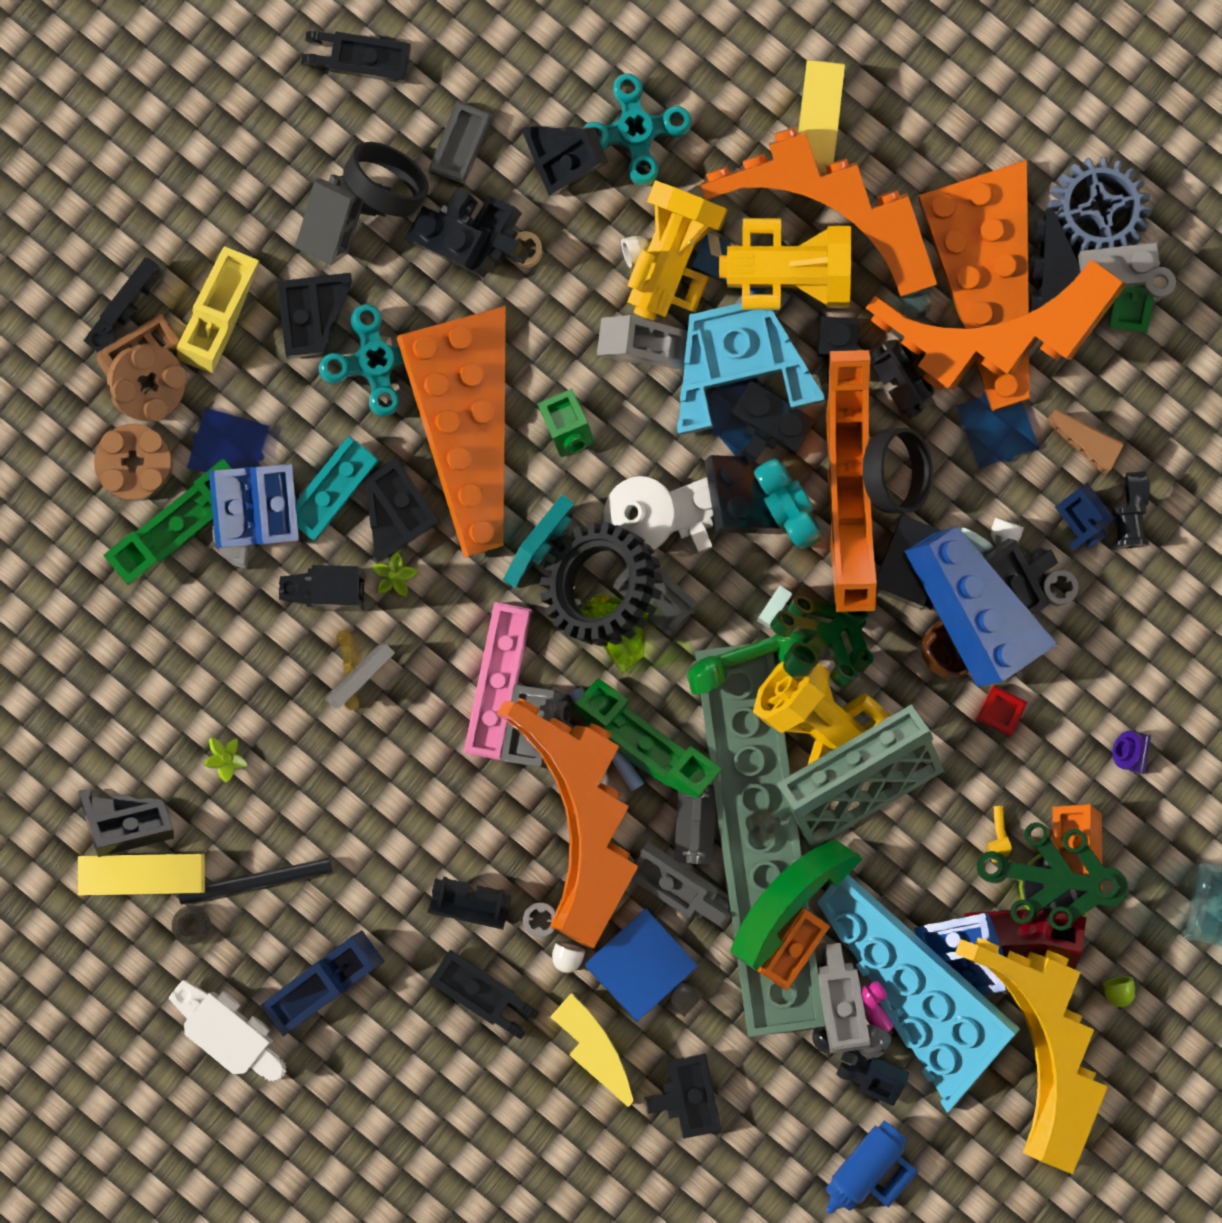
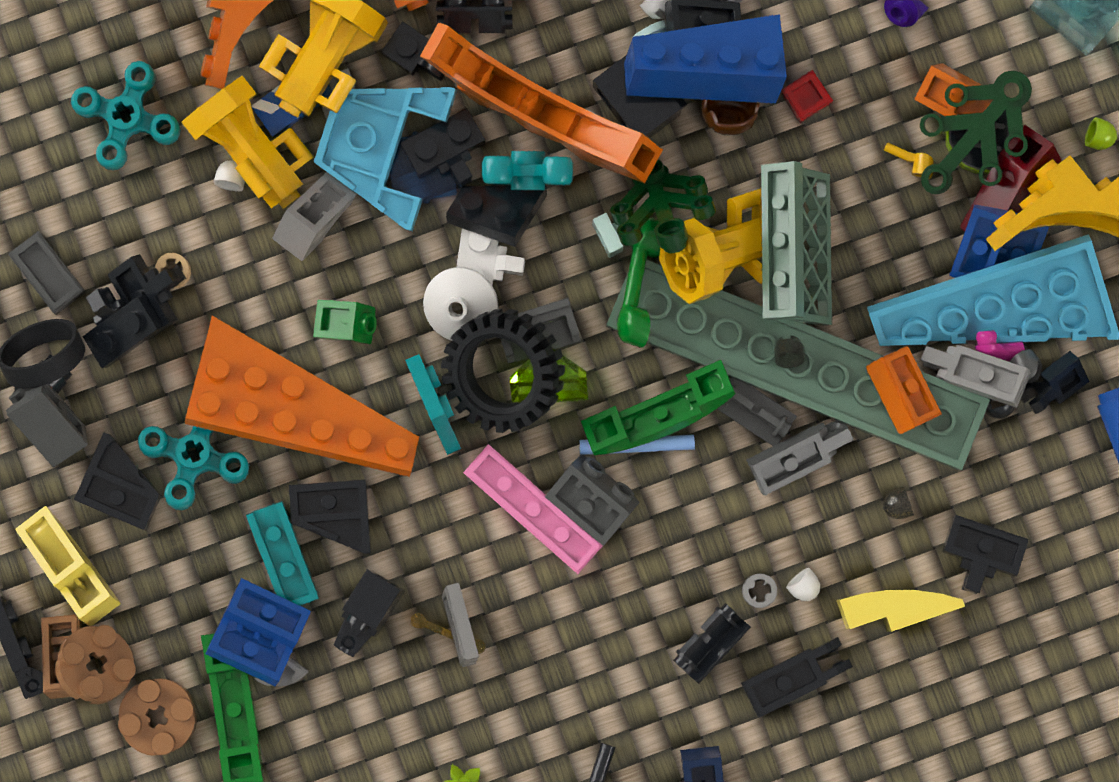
camera: 60 degrees left, 0 degrees up
clear blue piece [187,407,270,473] -> none
lime plant [372,551,419,597] -> none
orange arch [497,698,638,949] -> none
black wing [521,126,608,196] -> none
blue slope [584,908,698,1022] -> none
green slope [730,840,862,971] -> none
black tyre [863,428,933,513] -> none

